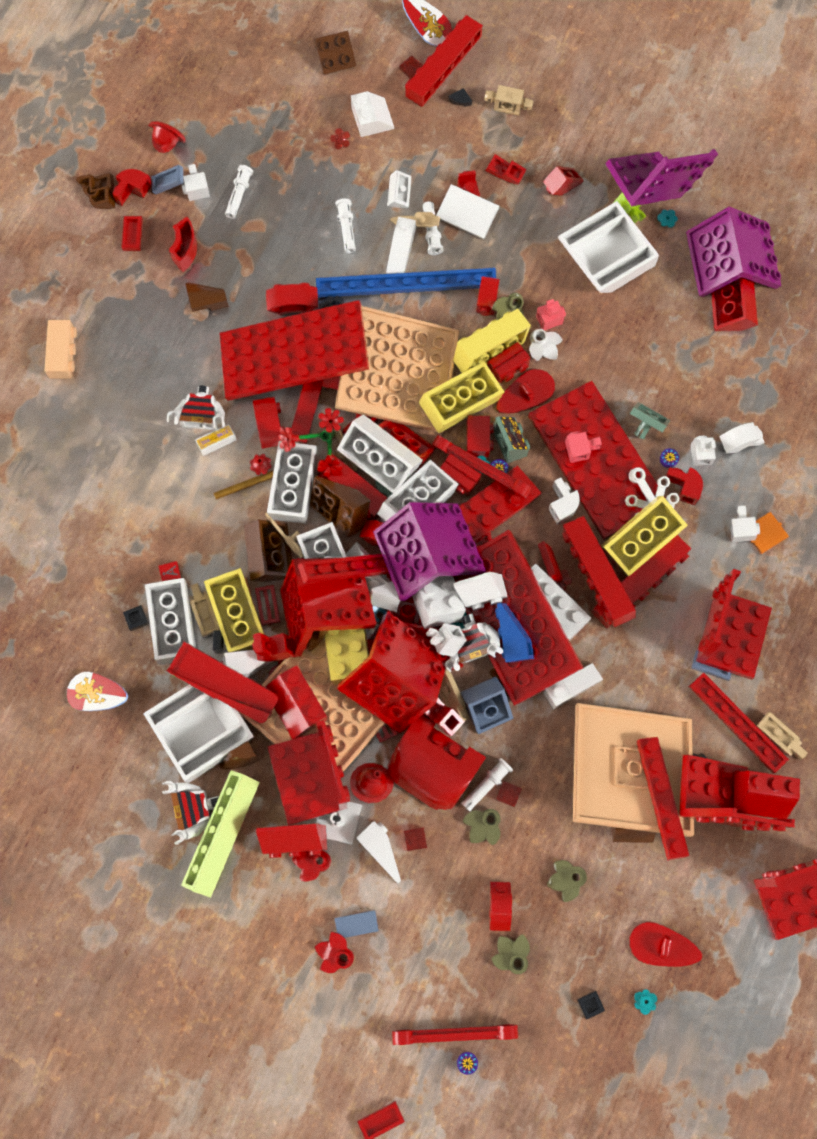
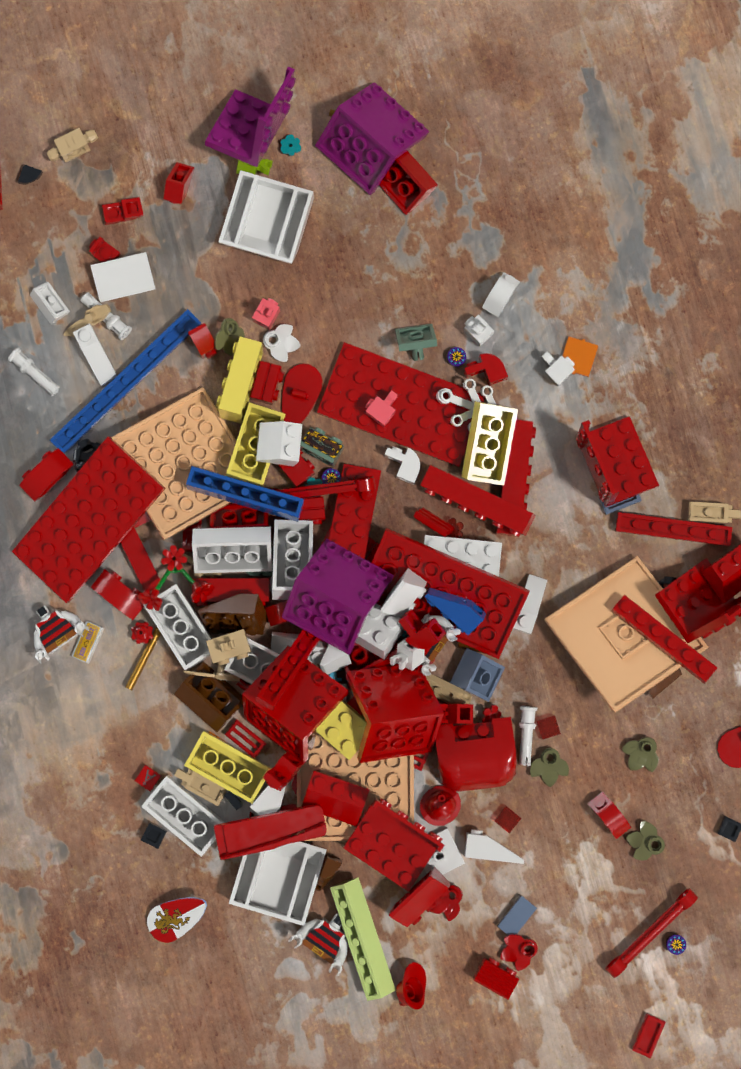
camera: 40 degrees left, 10 degrees up
none -> blue brick [186,466,304,522]
none -> tan brick [206,629,252,666]
none -> white slope [256,421,302,466]
none -> red piece [396,962,426,1010]
none -> red brick [398,609,446,649]
none -> red brick [473,957,519,1000]
none -> red plant [482,704,501,723]

